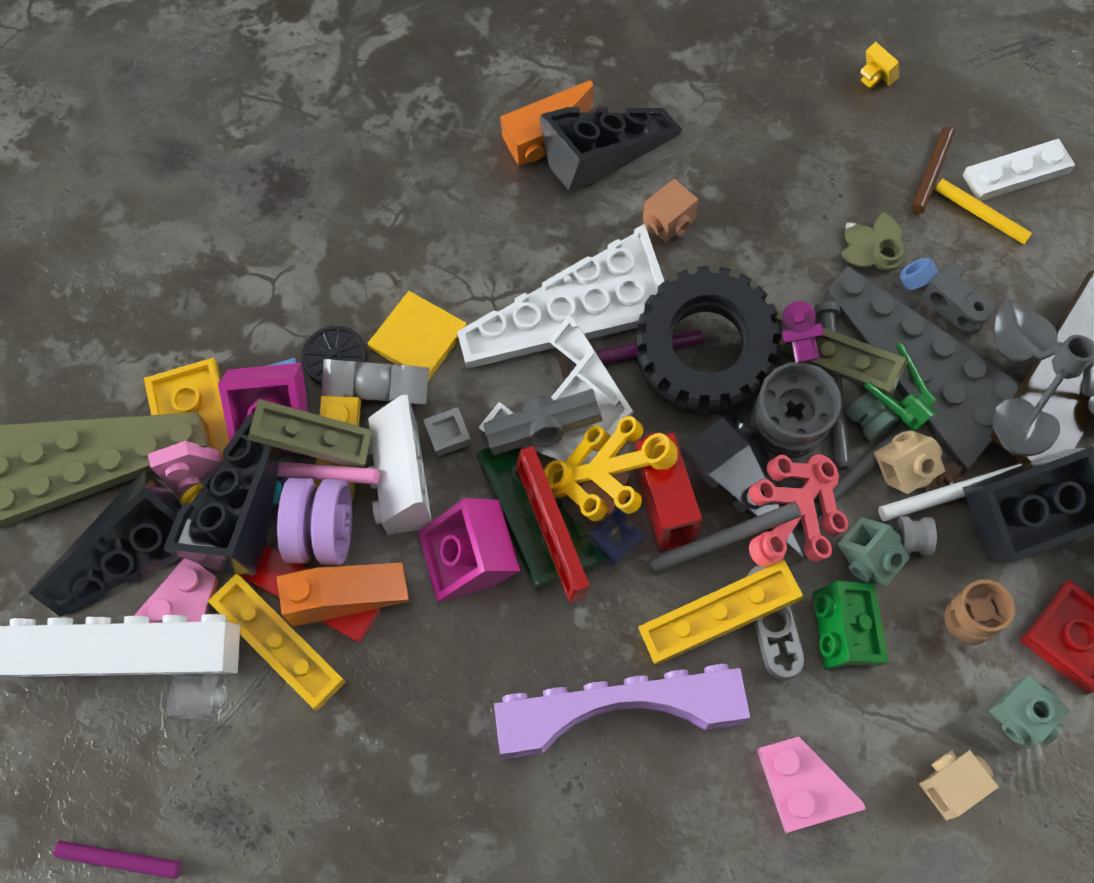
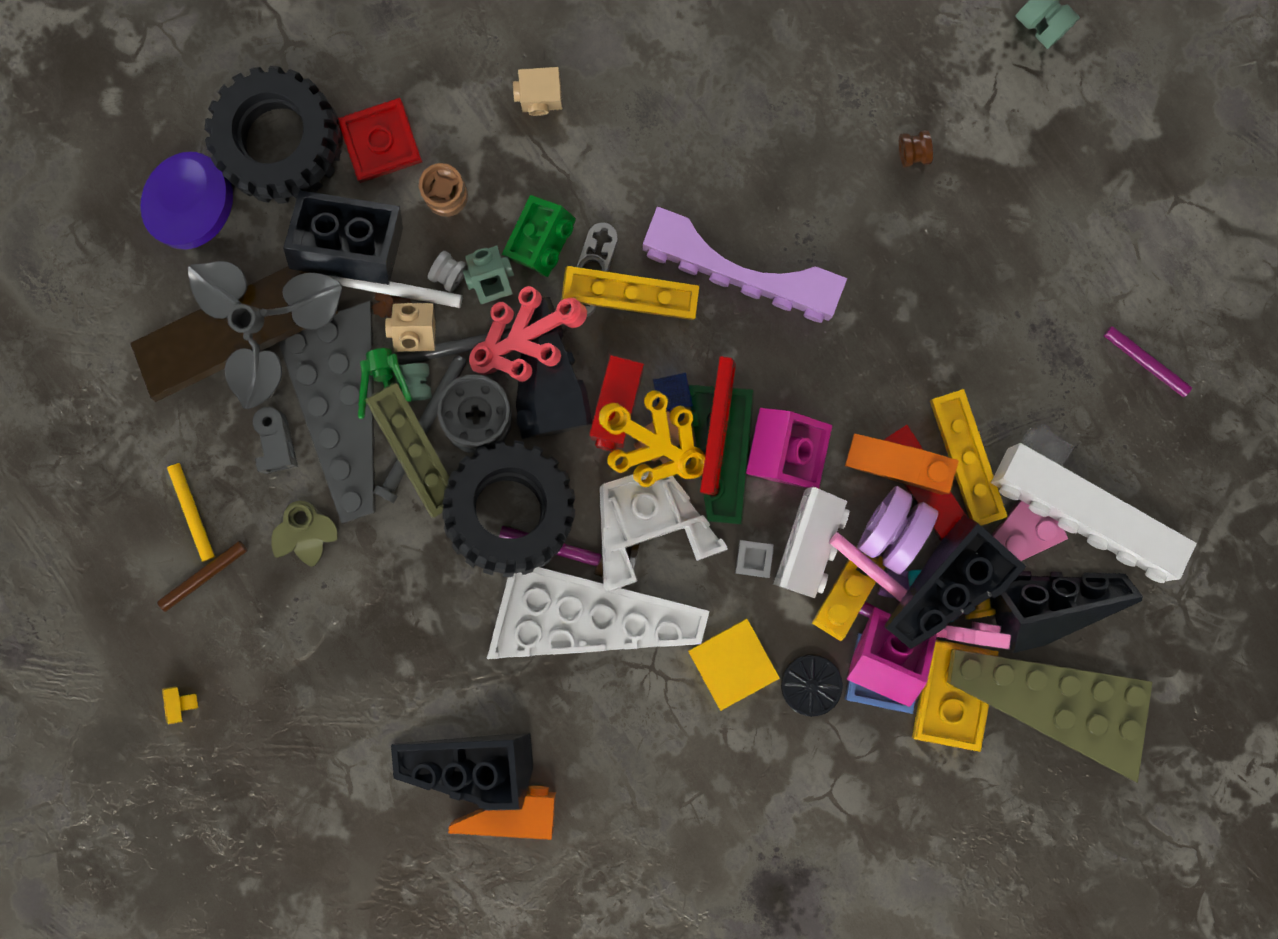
camera: 155 degrees left, 20 degrees up
olive plate [247,399,372,468] -> none
light grey piece [321,359,429,404] -> none
dark grey piece [483,388,603,455] -> none
nougat brick [643,178,699,243] -> none
dark grey bar [650,501,802,573] -> none
bright pink wing [757,736,866,834] -> none
magenta hips [782,301,823,362] -> none
medium blue tile [900,258,939,290] -> none
white plate [962,139,1075,201] -> none
sand green brick [988,675,1070,748] -> none

